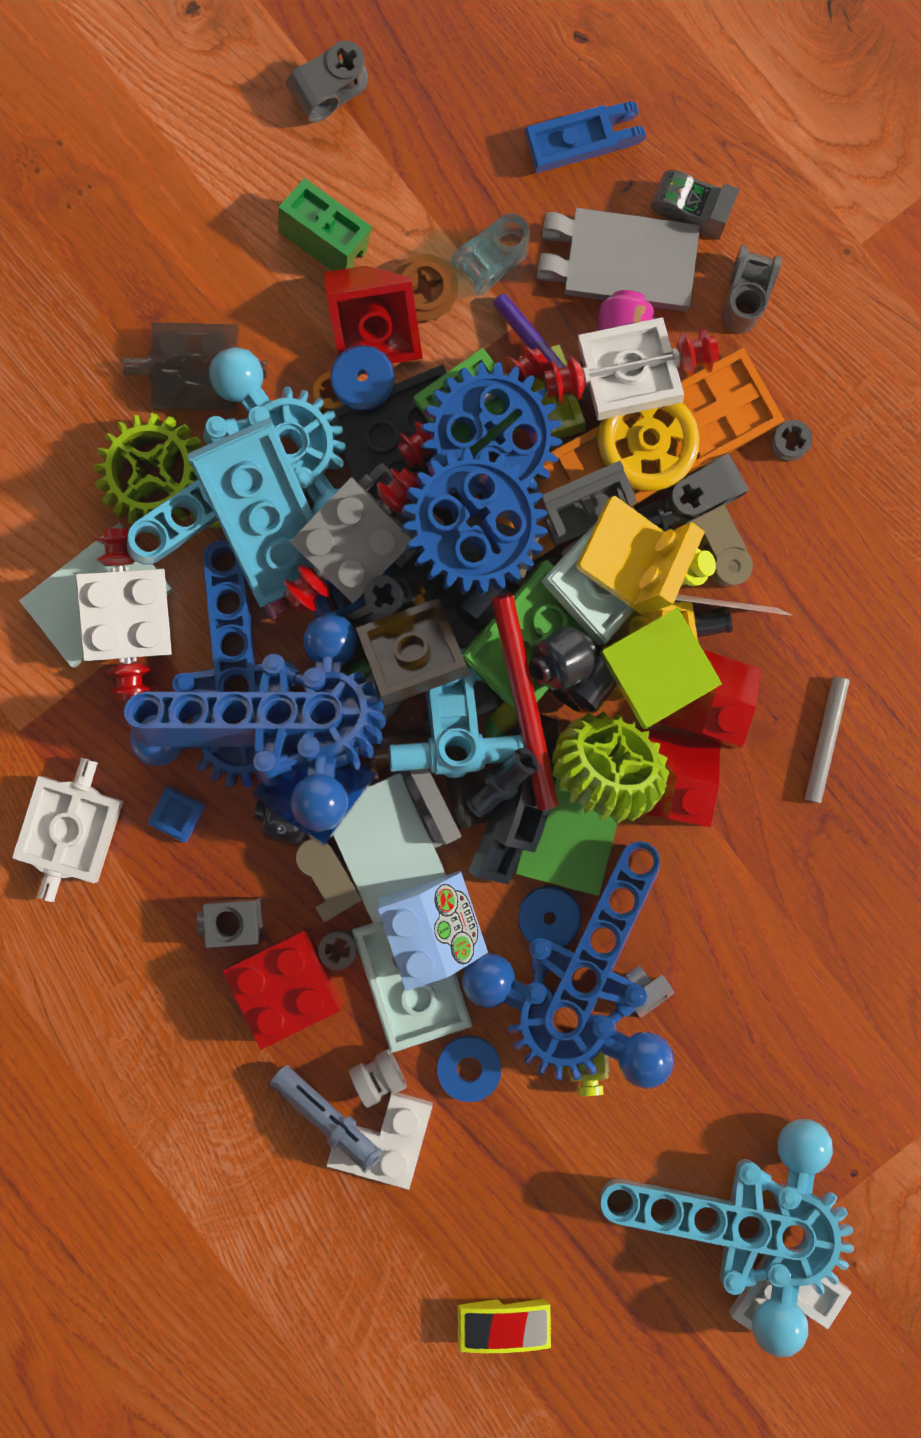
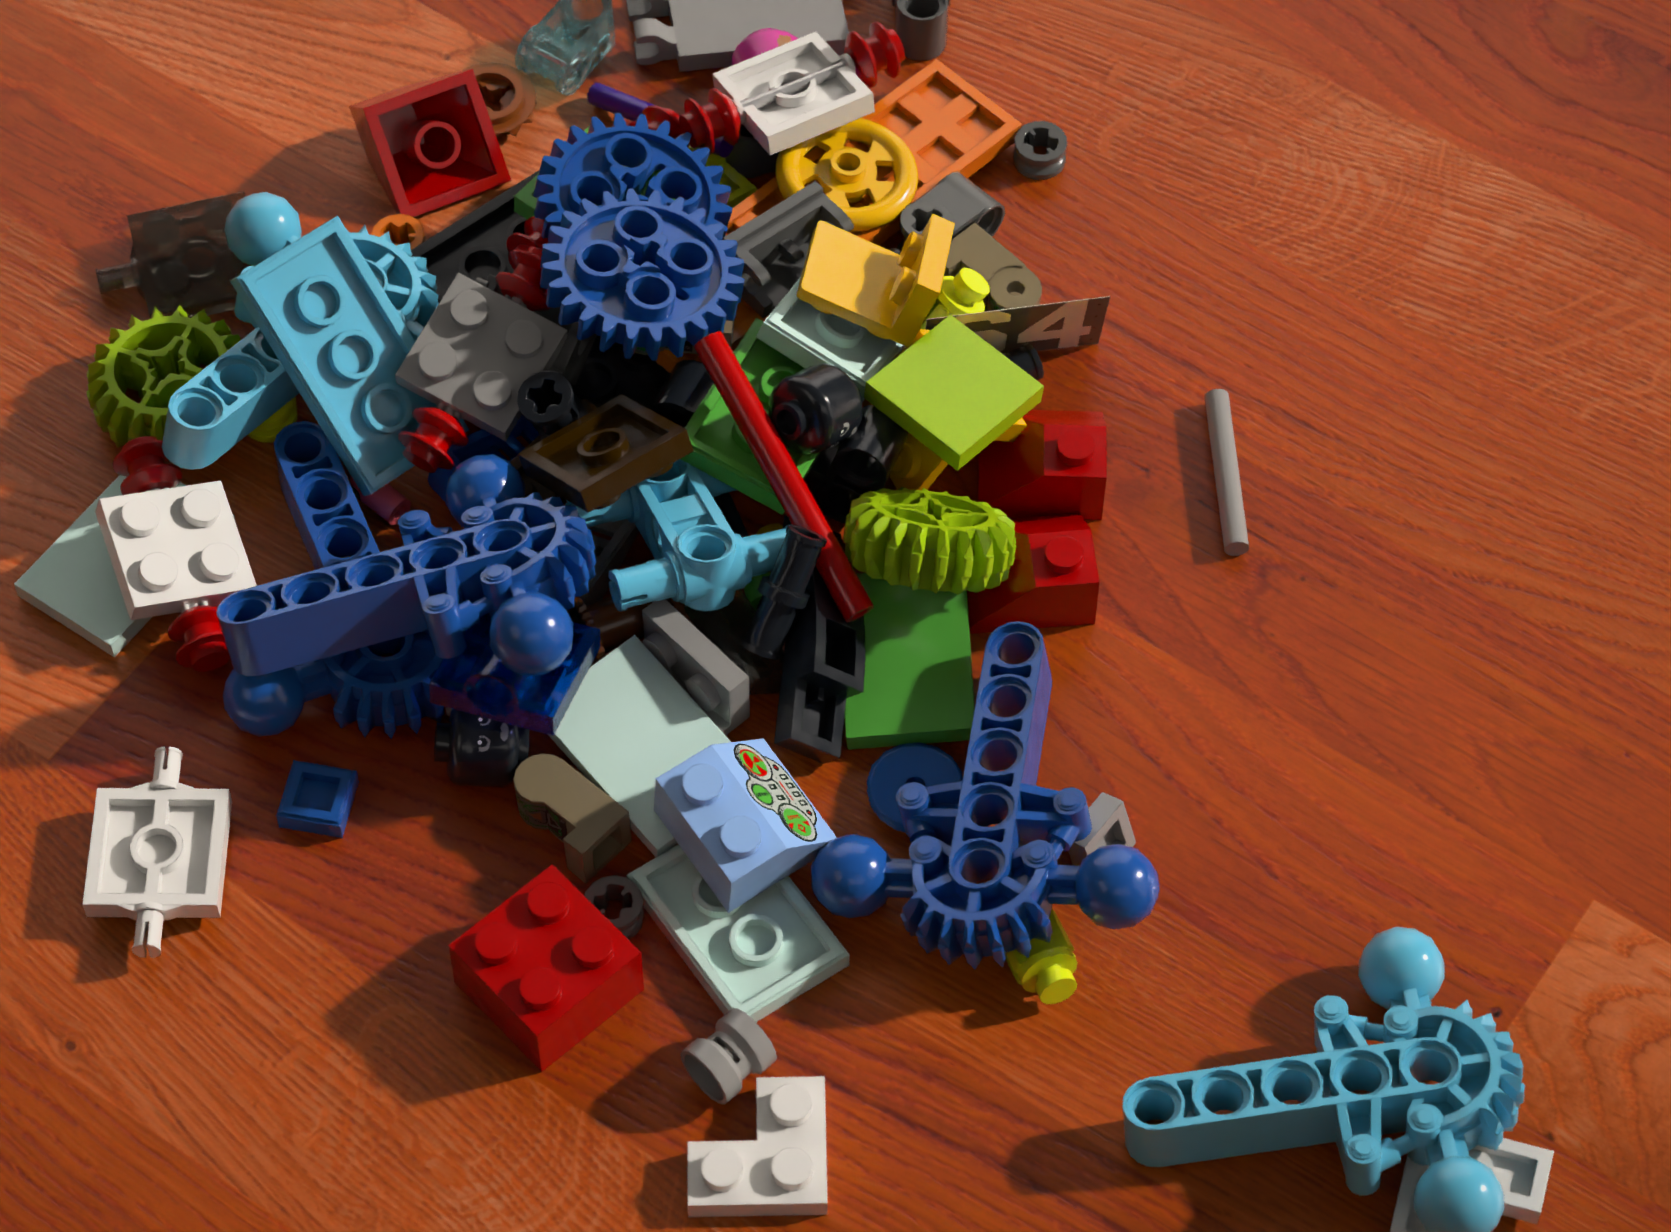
camera: 15 degrees left, 30 degrees down
dark grey brick [197,897,264,948] -> none
sand blue pin [269,1065,383,1173] -> none
green hinge [278,178,372,271] -> none
blue piece [330,345,395,410] -> none
blue piece [437,1035,501,1102] -> none

